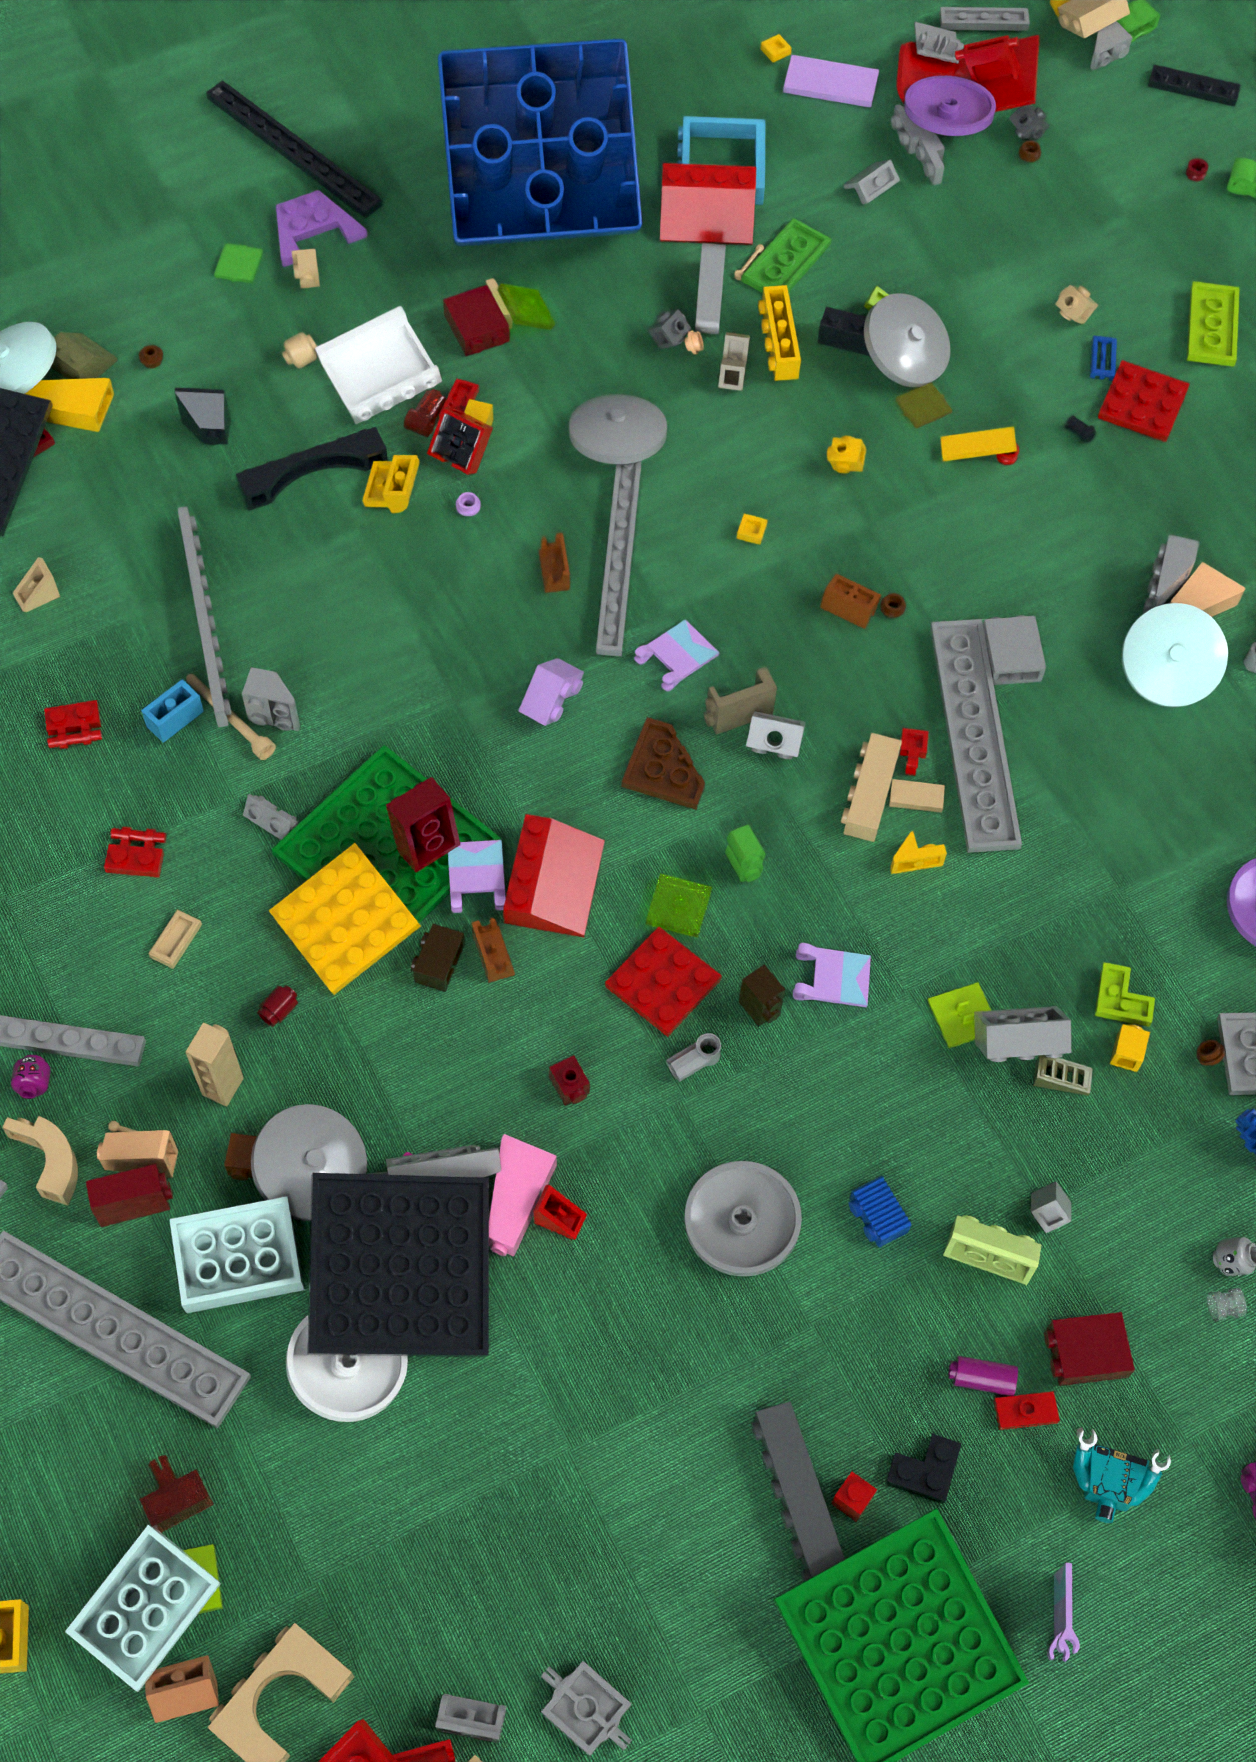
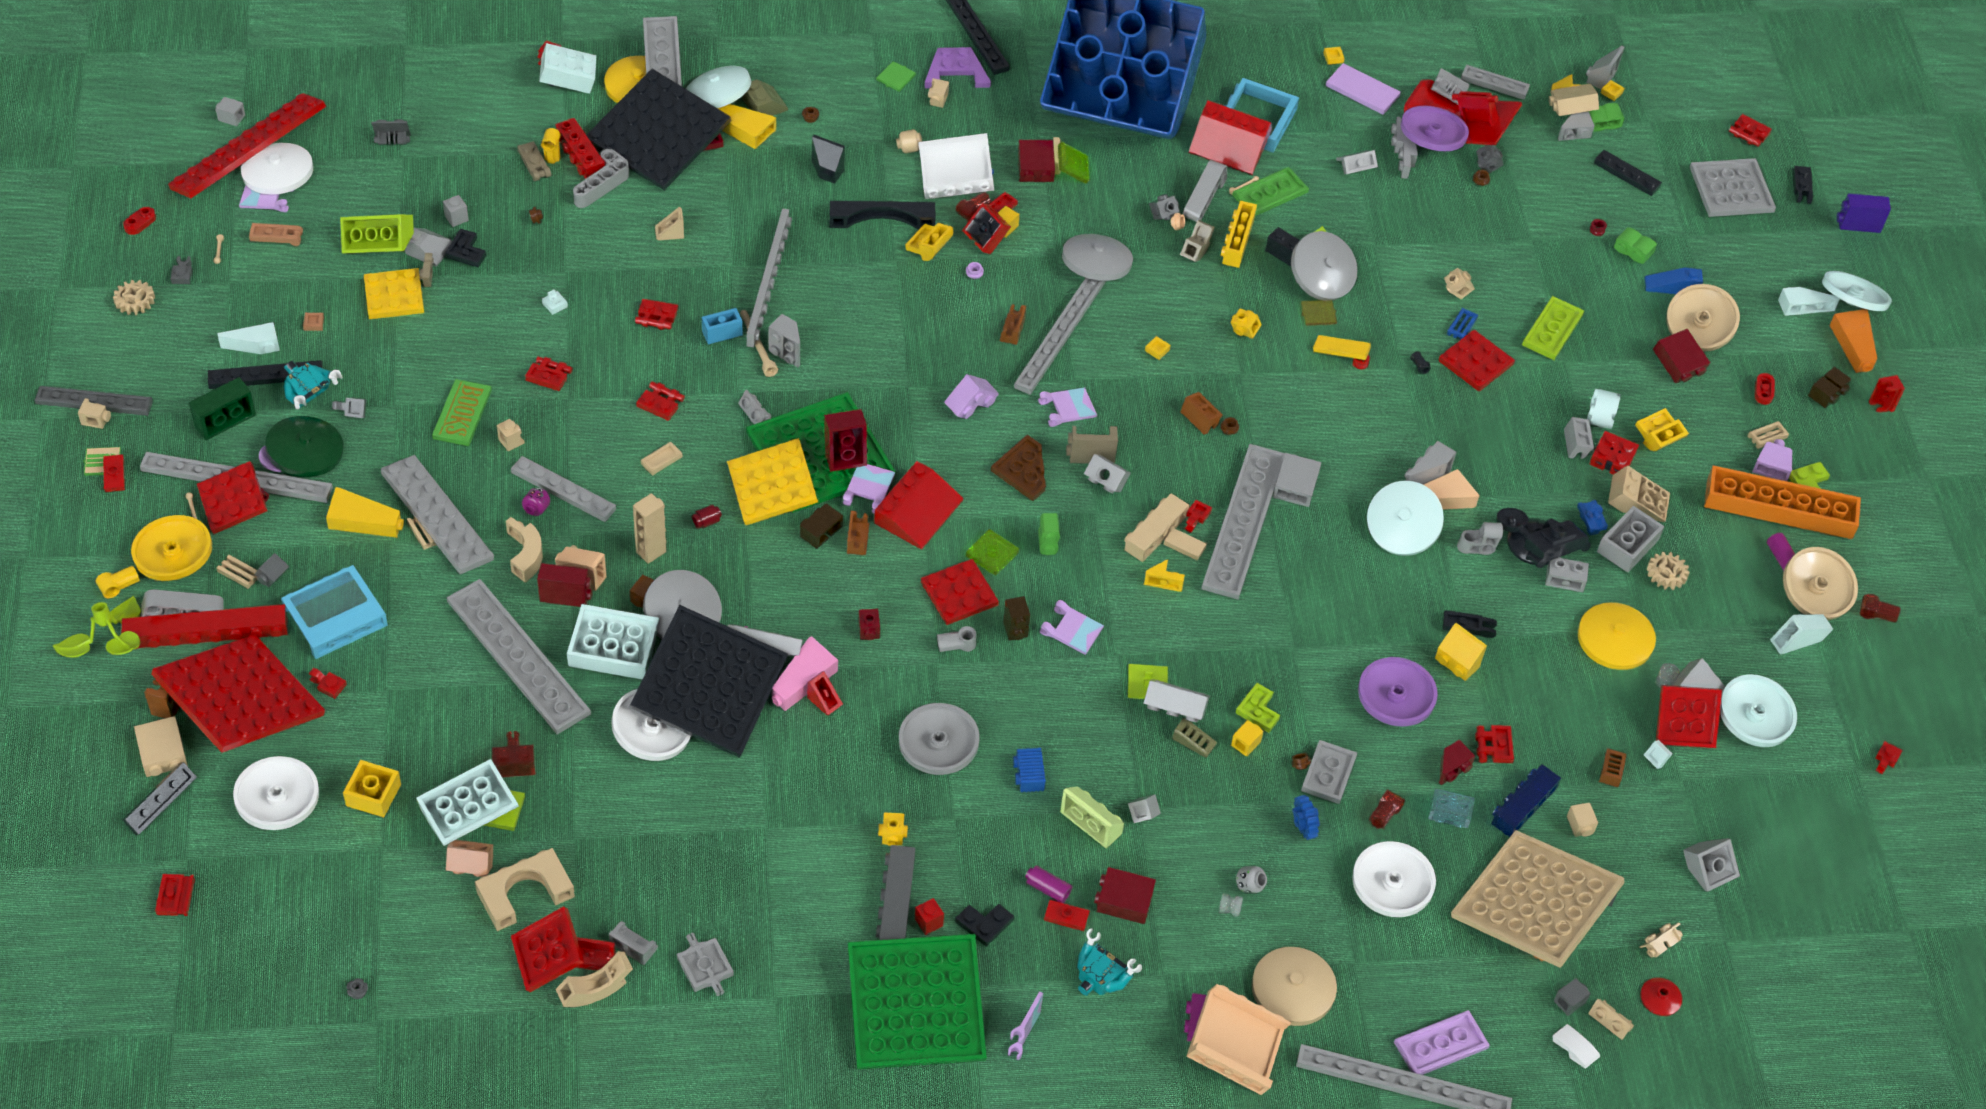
camera: 20 degrees right, 10 degrees down
none -> yellow brick [878,812,908,846]

